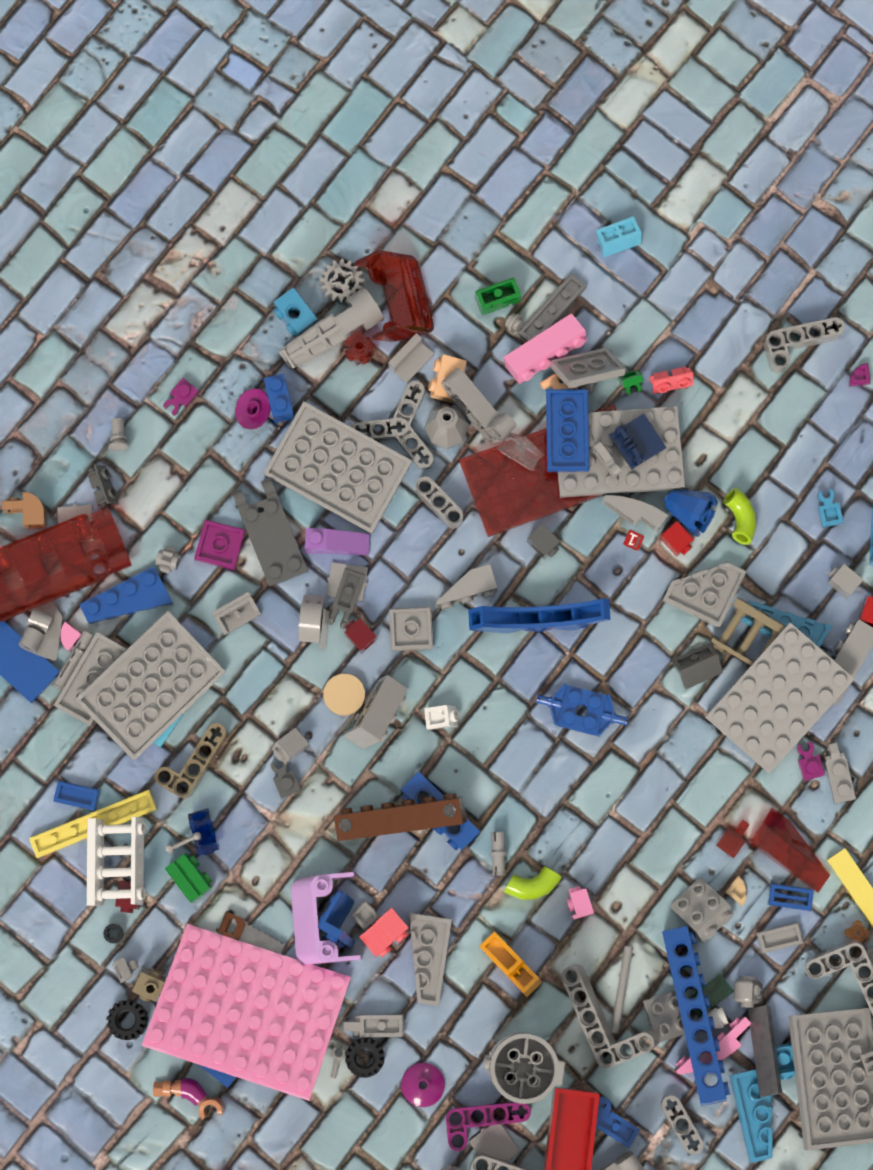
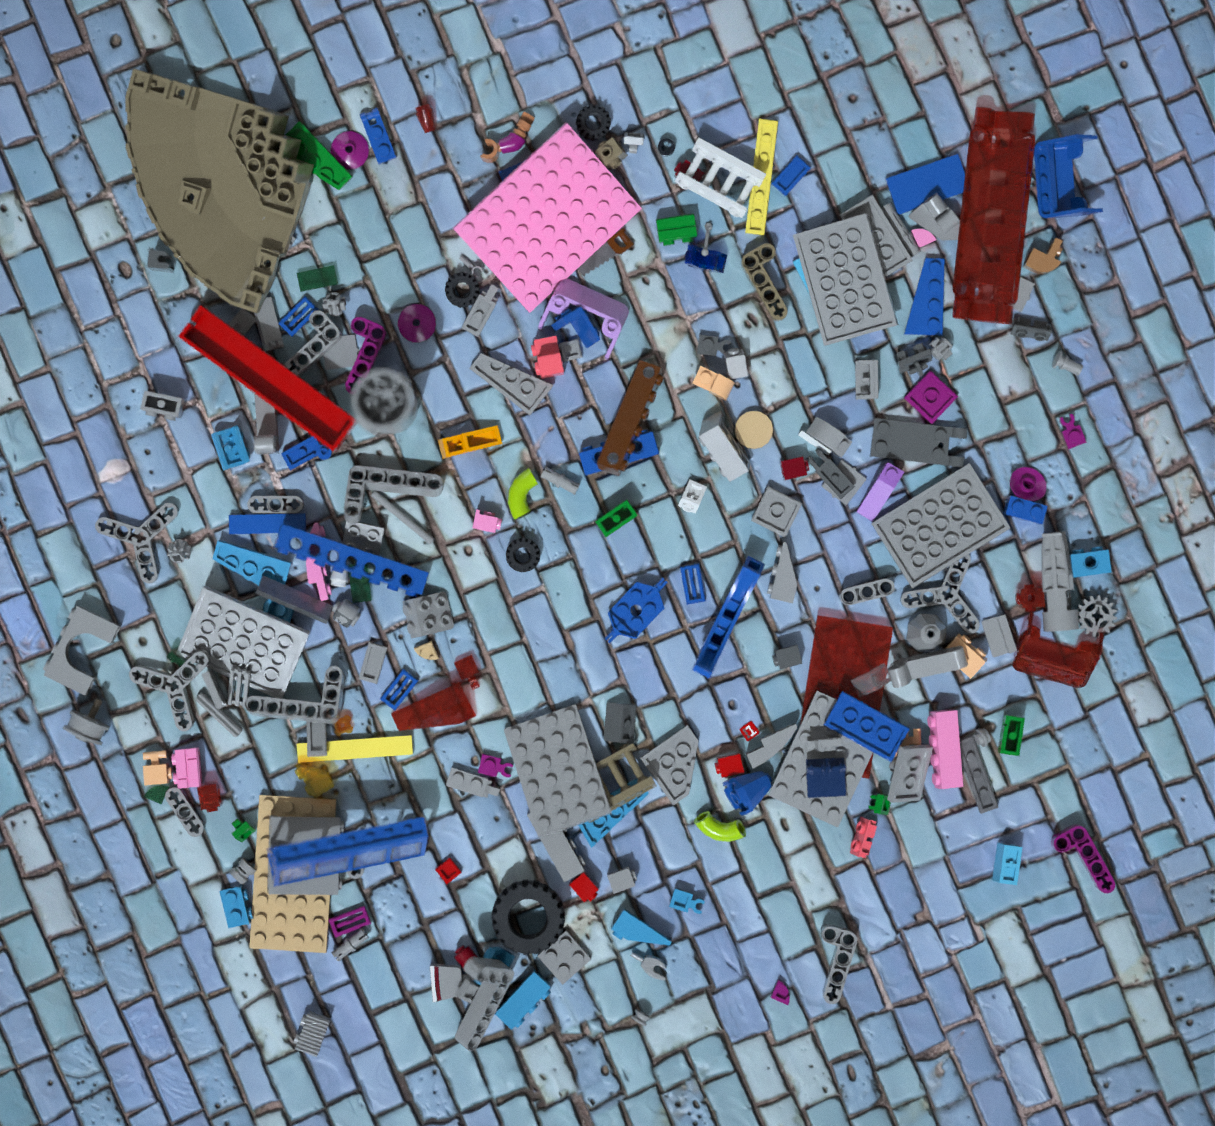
camera: 115 degrees right, 10 degrees up
none -> blue tile [229,513,306,534]
none -> black tyre [506,538,540,572]
none -> green brick [595,500,638,537]
none -> blue tile [680,564,705,605]
none -> light nougat brick [692,366,735,401]
none -> dark grey hips [897,343,932,377]
none -> magenta beam [1051,824,1115,894]

